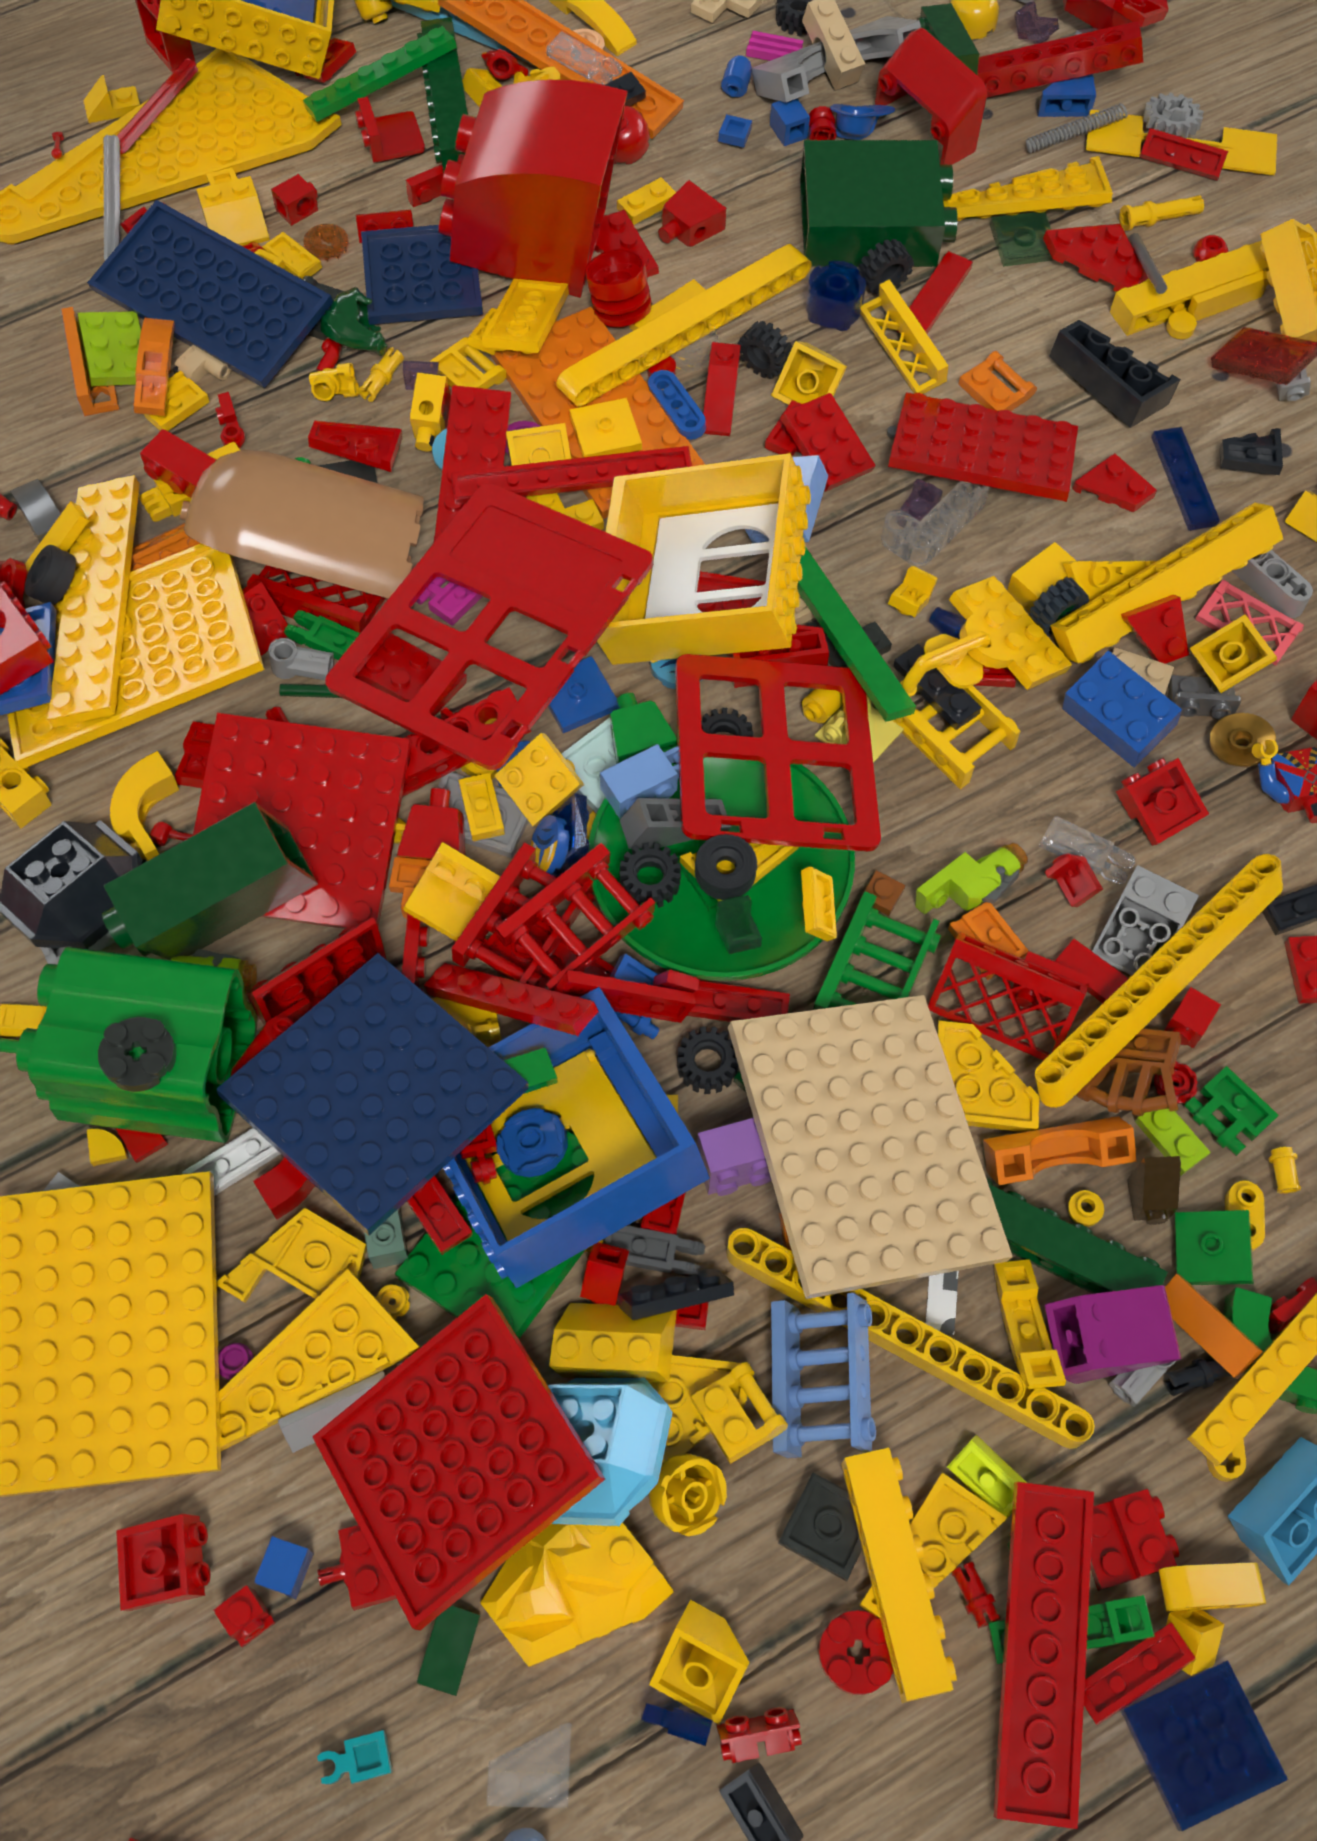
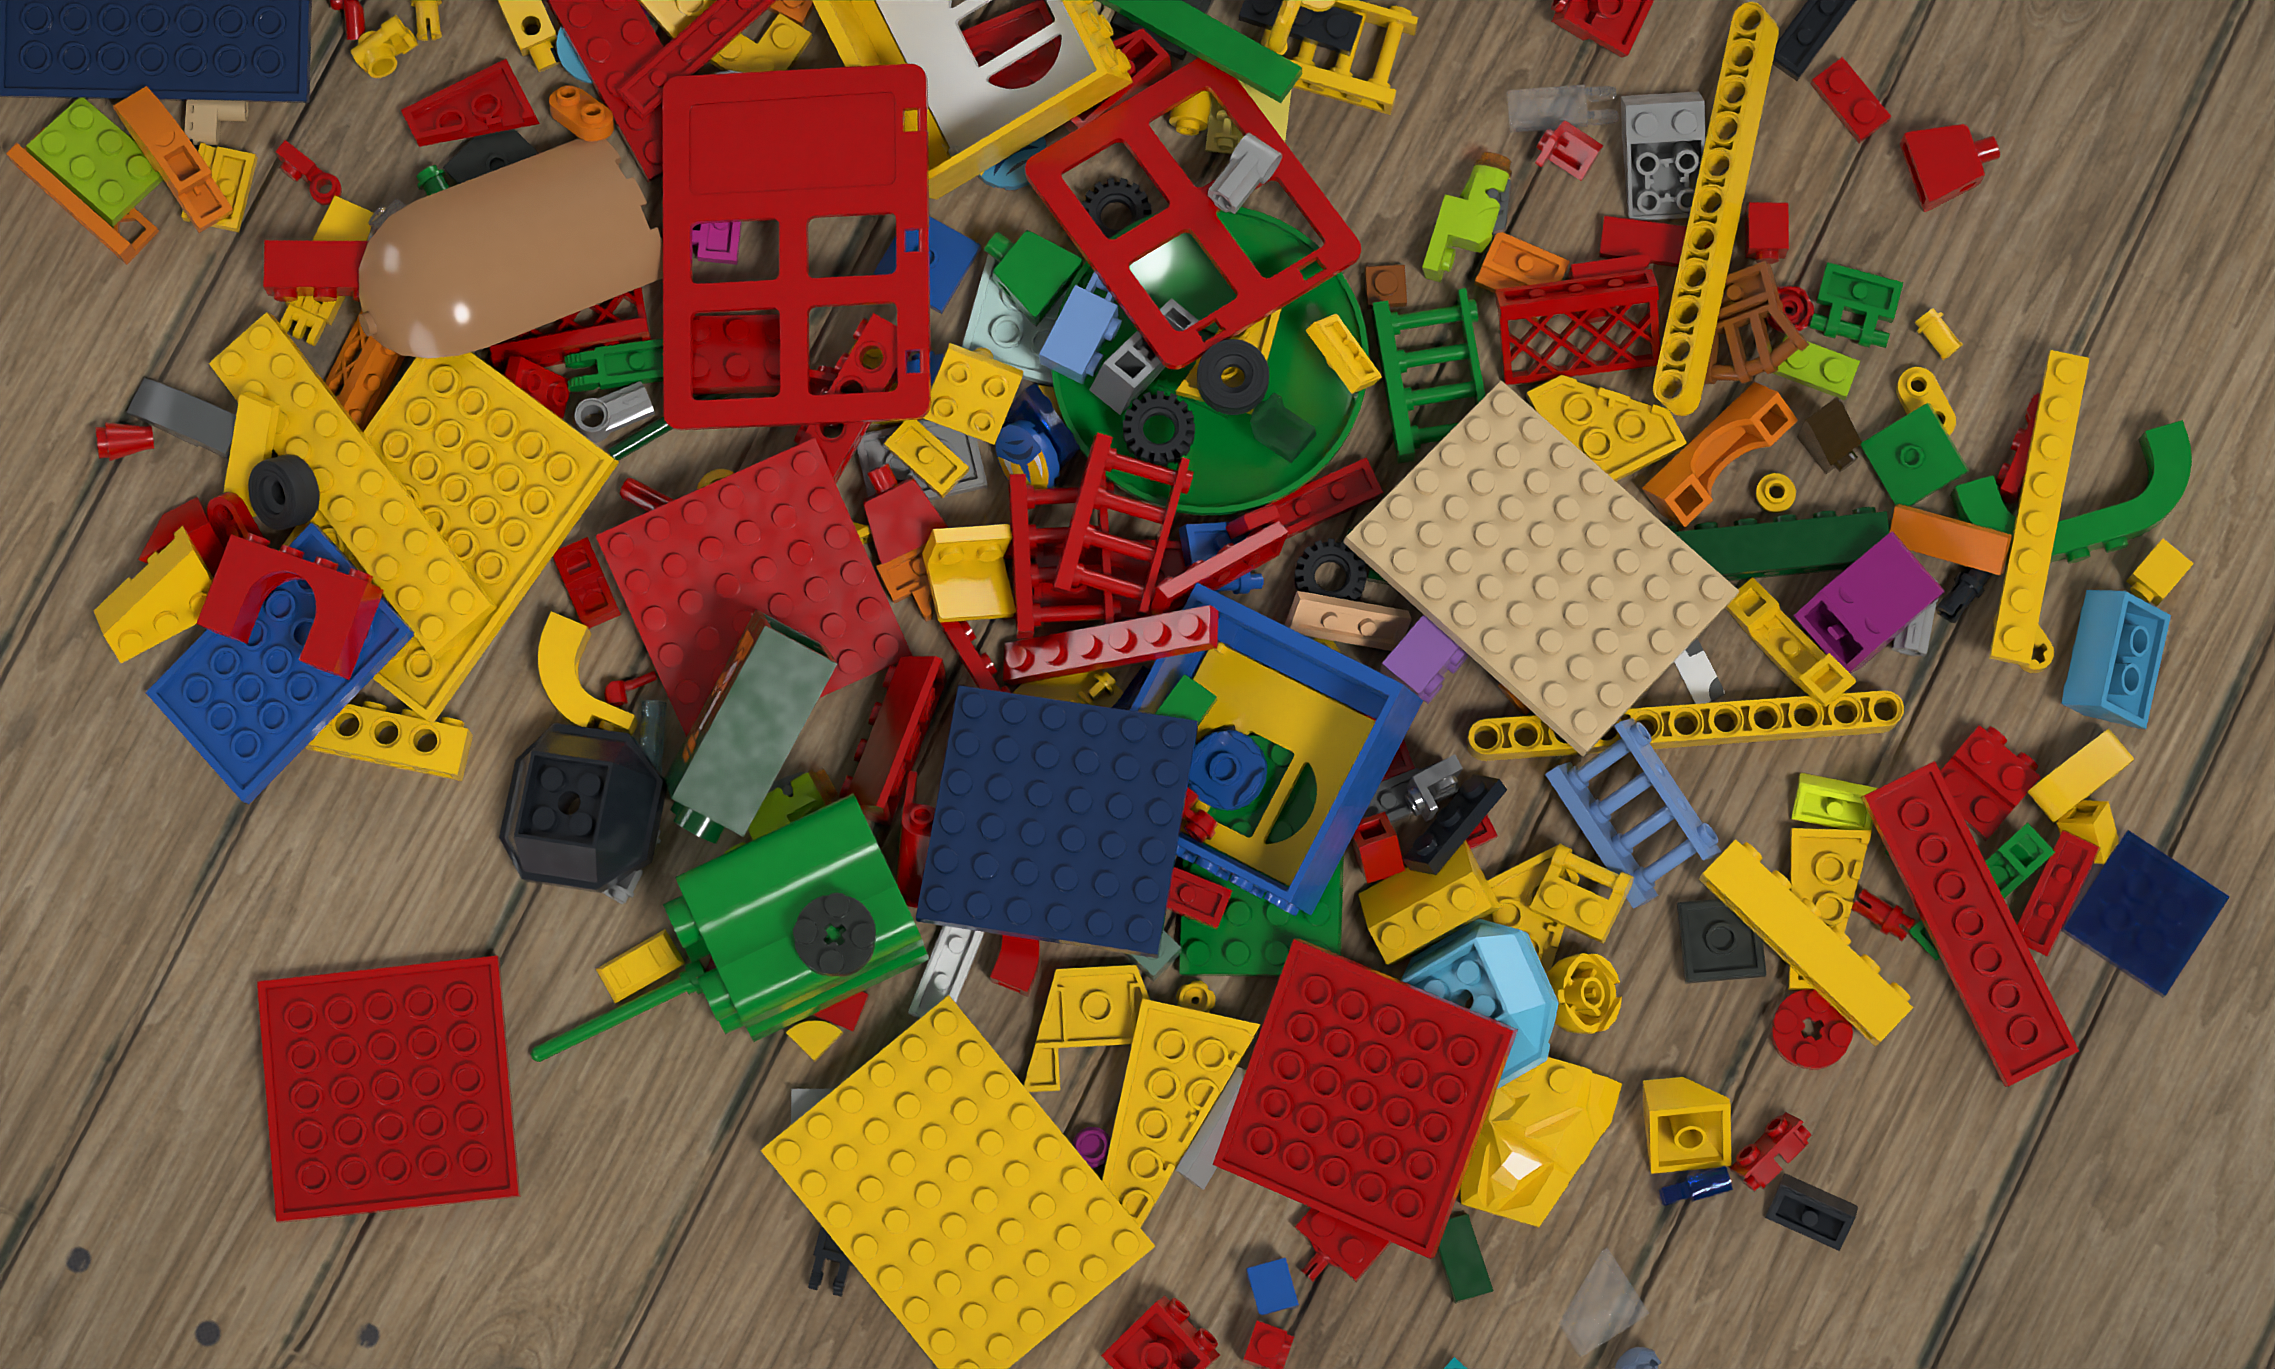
camera: 30 degrees left, 15 degrees up
none -> orange plate [549,85,614,141]
none -> light grey piece [1208,133,1282,214]
none -> light nougat plate [1285,591,1412,651]
none -> flat silver bracket [1405,754,1463,821]

